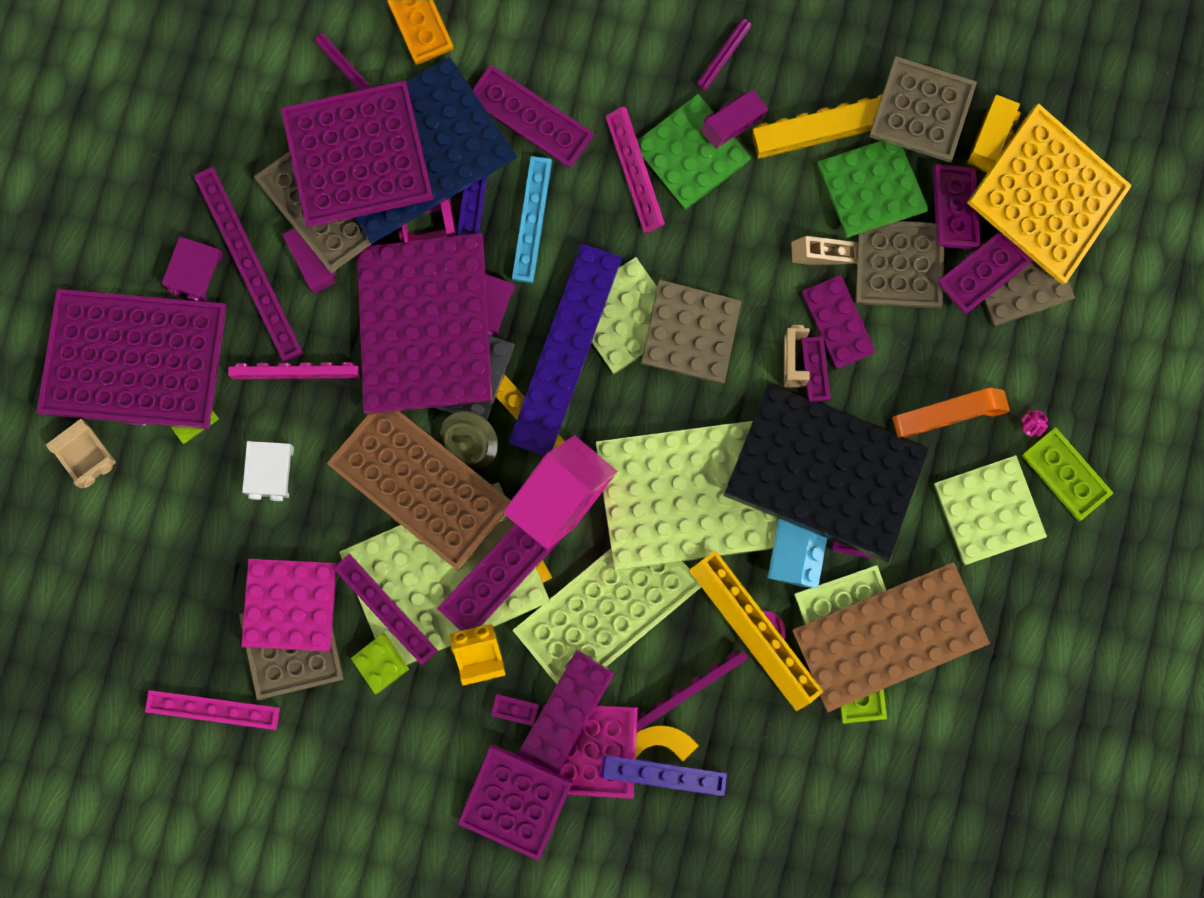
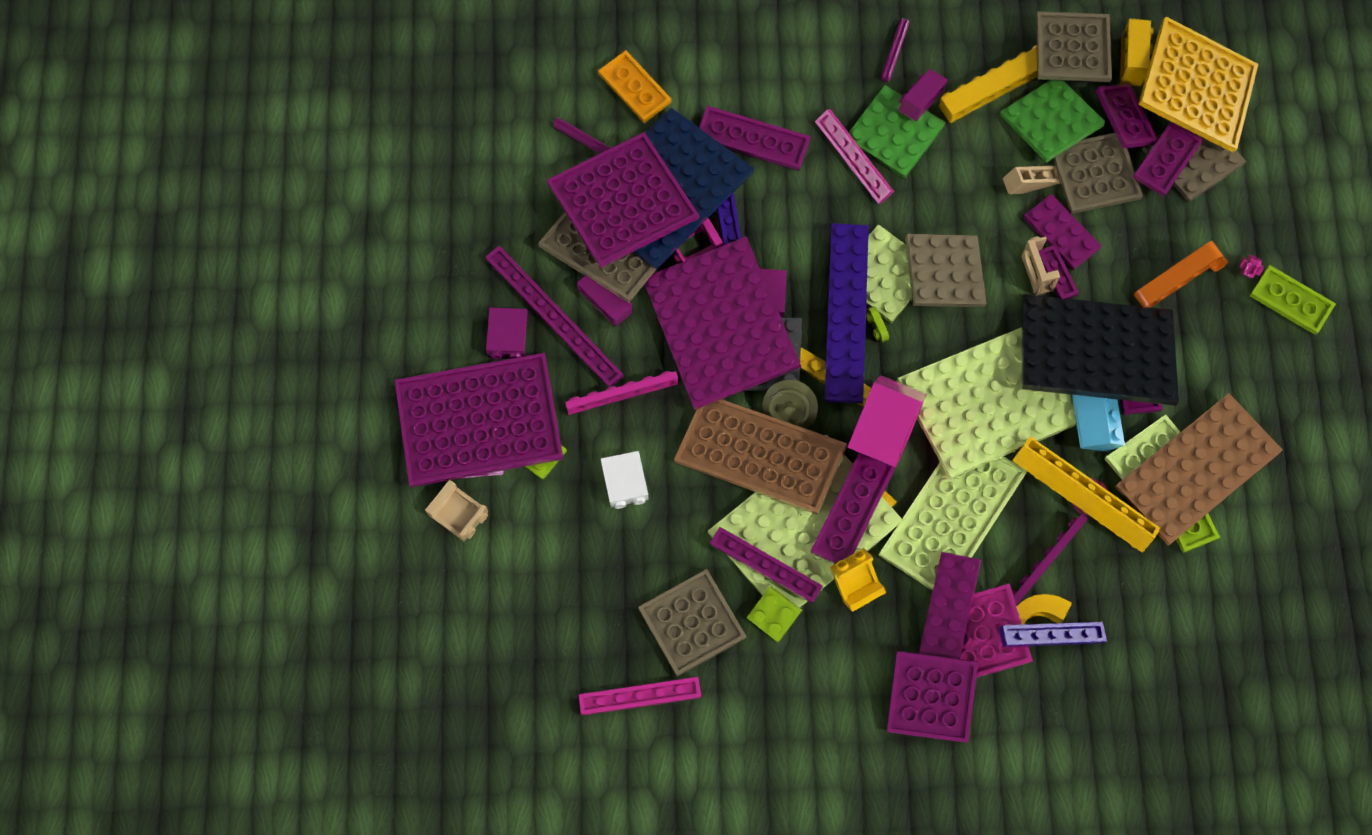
camera: 20 degrees left, 10 degrees down
dark pink plate [242,559,337,652] -> none
magenta plate [491,694,539,726] -> none
medium azure plate [512,156,552,284] -> none
yellowish green plate [933,456,1047,566] -> none
none -> lime plate [866,306,889,343]

